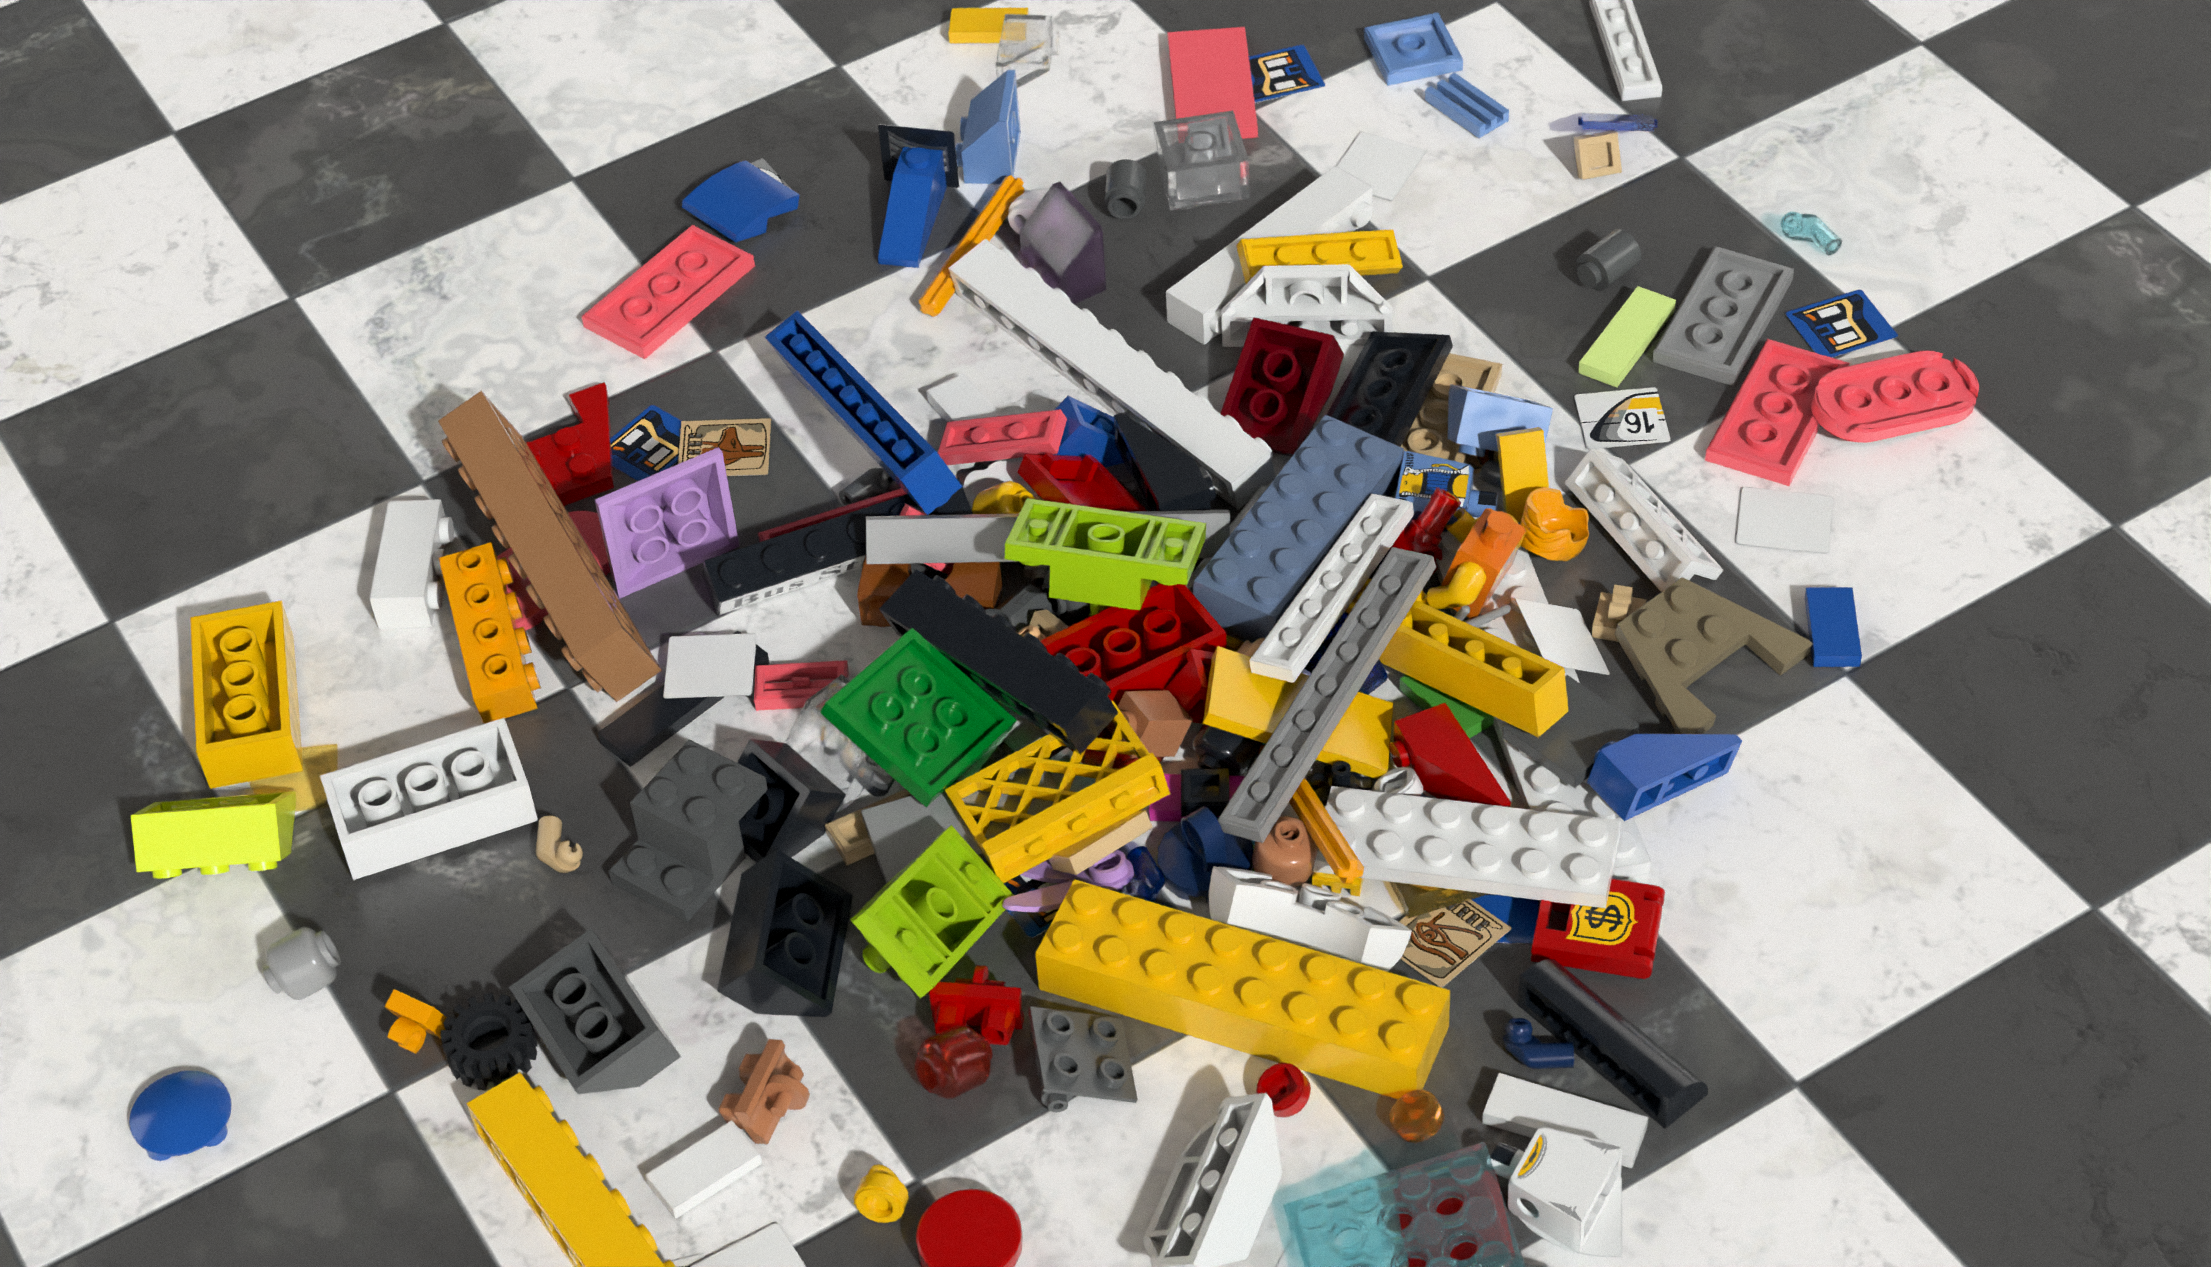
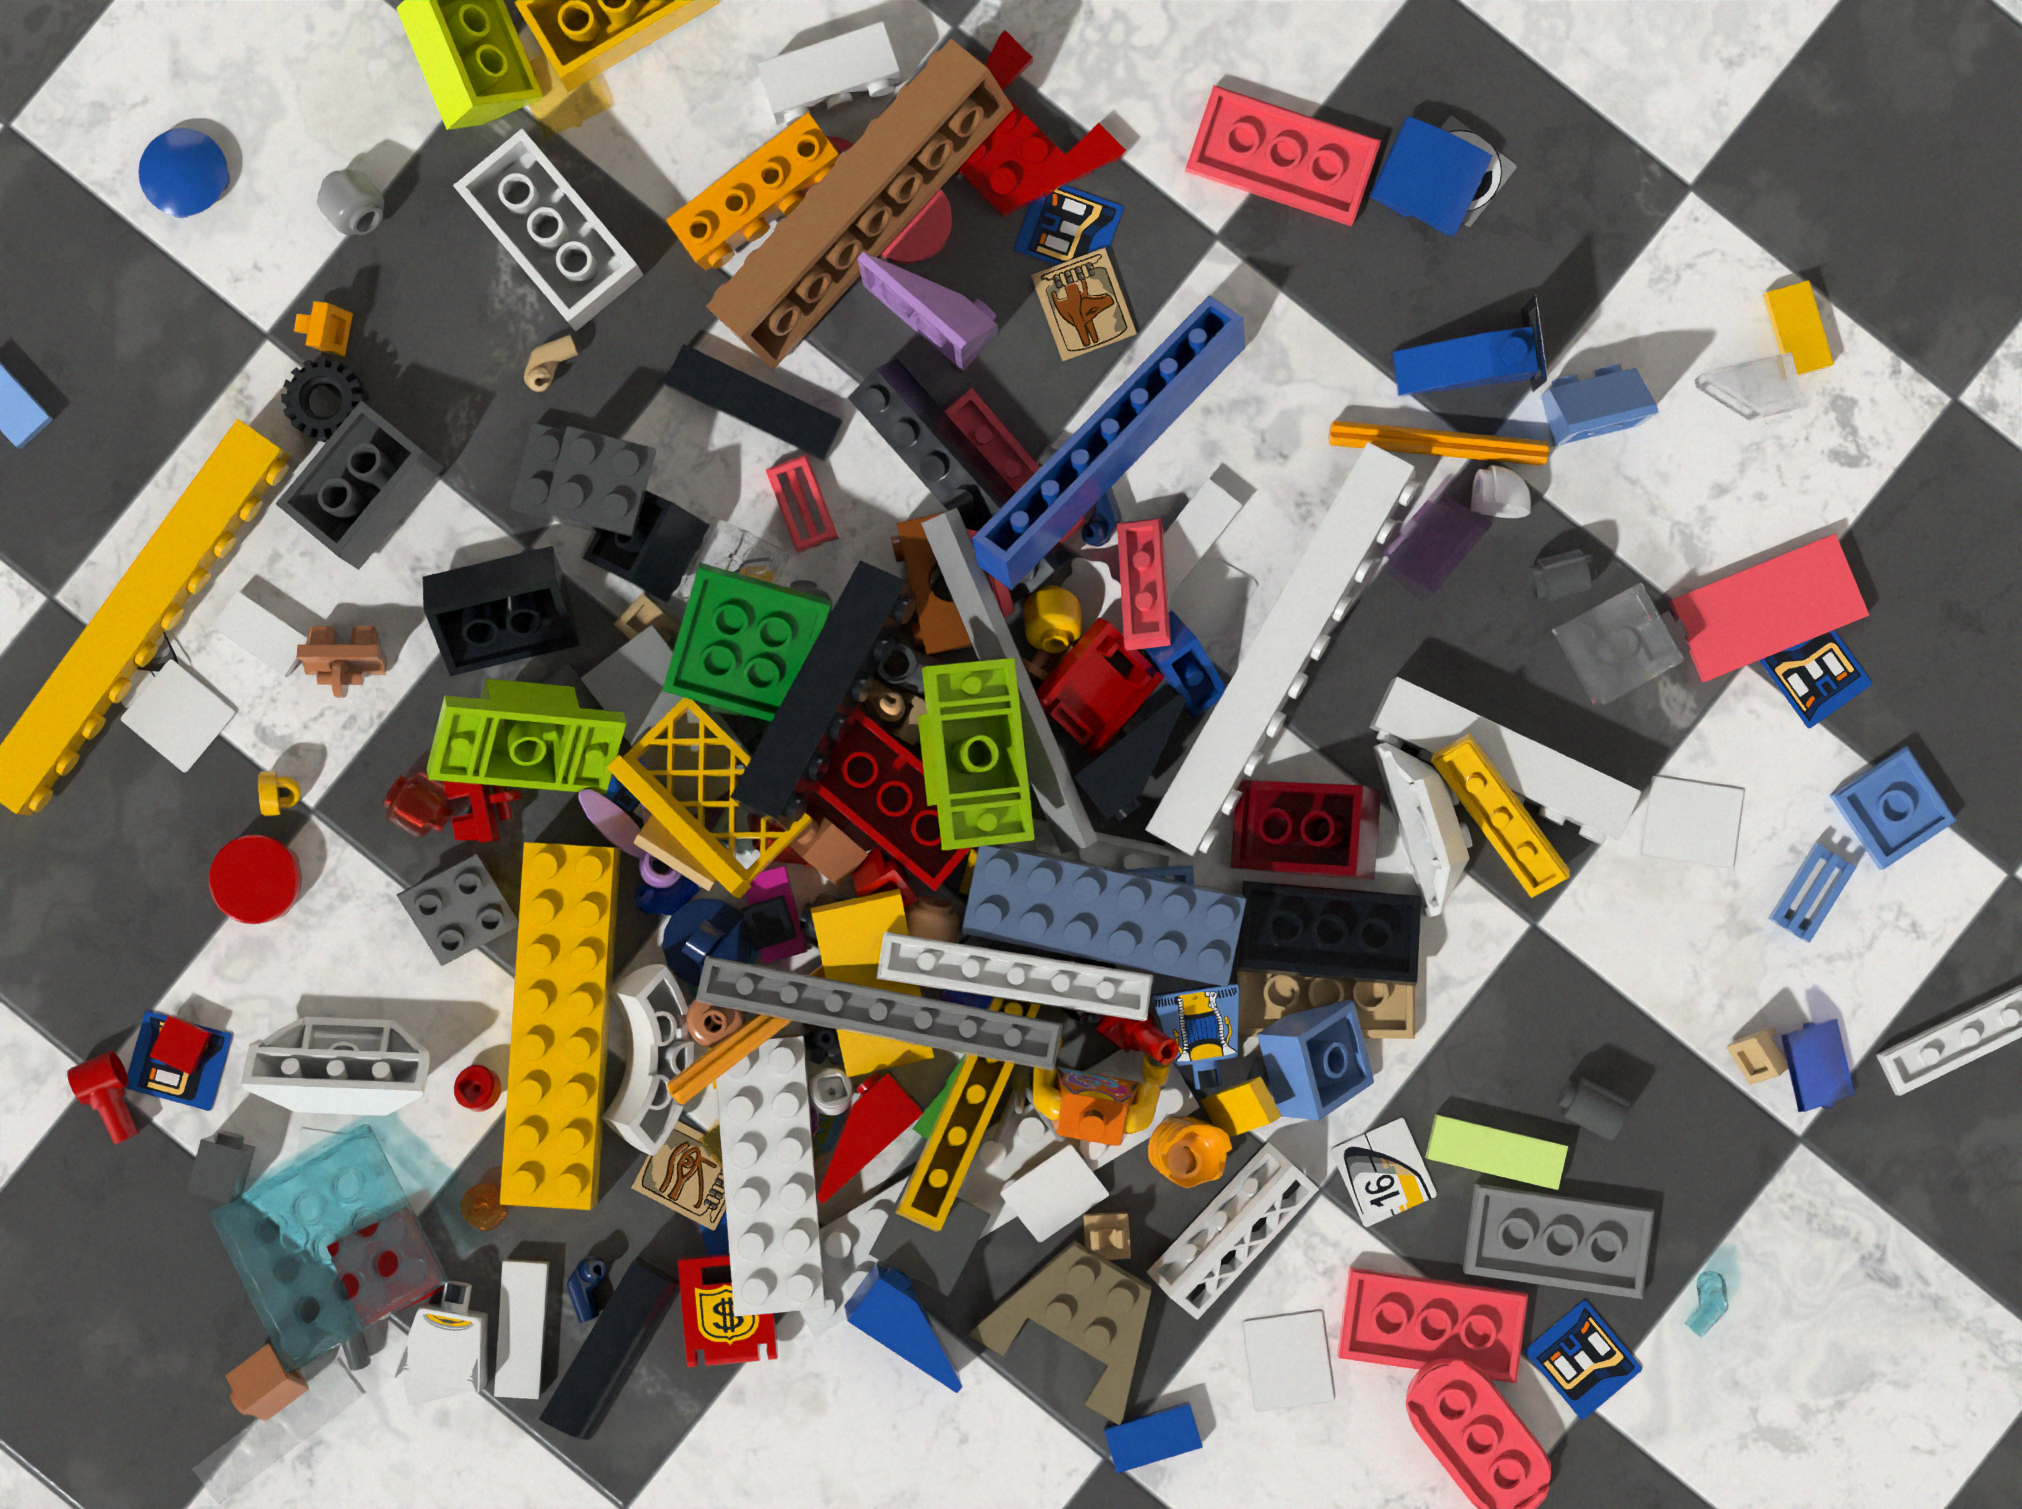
camera: 65 degrees right, 40 degrees up
white sticker [663,633,757,699] -> none

